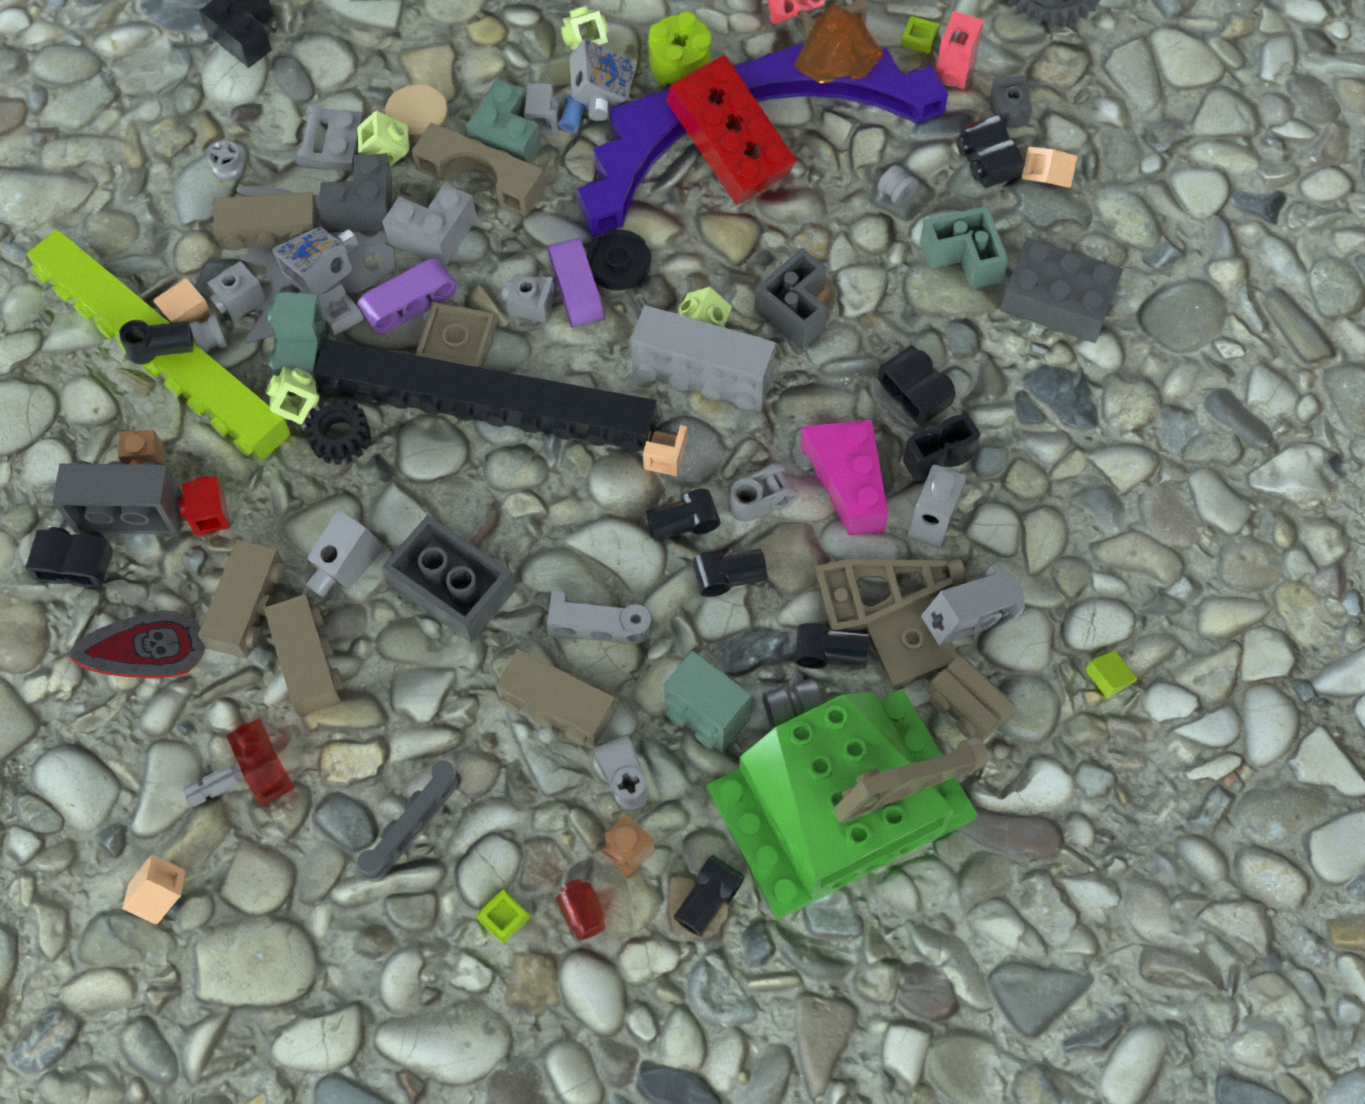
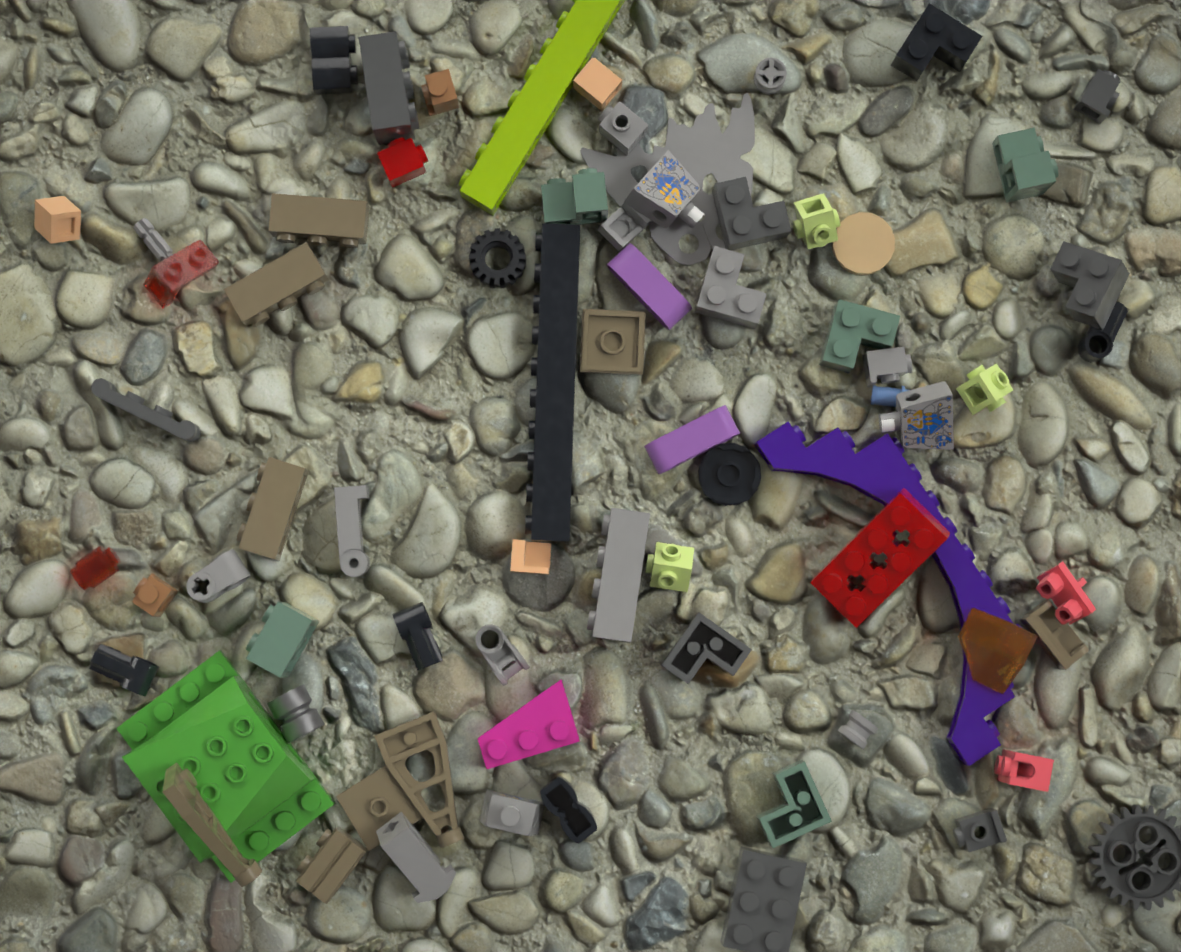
camera: 75 degrees right, 20 degrees up
shield [70,610,205,678] -> none
black piece [119,320,194,365] -> none
light grey wheel [190,315,227,353] -> none
dark tan brick [213,192,319,250] -> none
yellowish green brick [266,366,319,425] -> none
light grey plate [295,104,365,171] -> none
light grey torso [306,509,384,598] -> none
dark grey brick [382,514,516,643] -> none
dark tan arch [412,122,546,217] -> none
lime tile [475,889,531,945] -> none
light grey brick [502,273,556,323] -> none
black piece [646,488,721,541] -> none
lime brick [648,11,711,86] -> none
black piece [795,623,869,669] -> none
black brick [877,345,956,426] -> none
lime tile [900,16,940,54] -> none
black brick [956,115,1024,188] -> none
light nougat panel [1022,147,1077,188] -> none

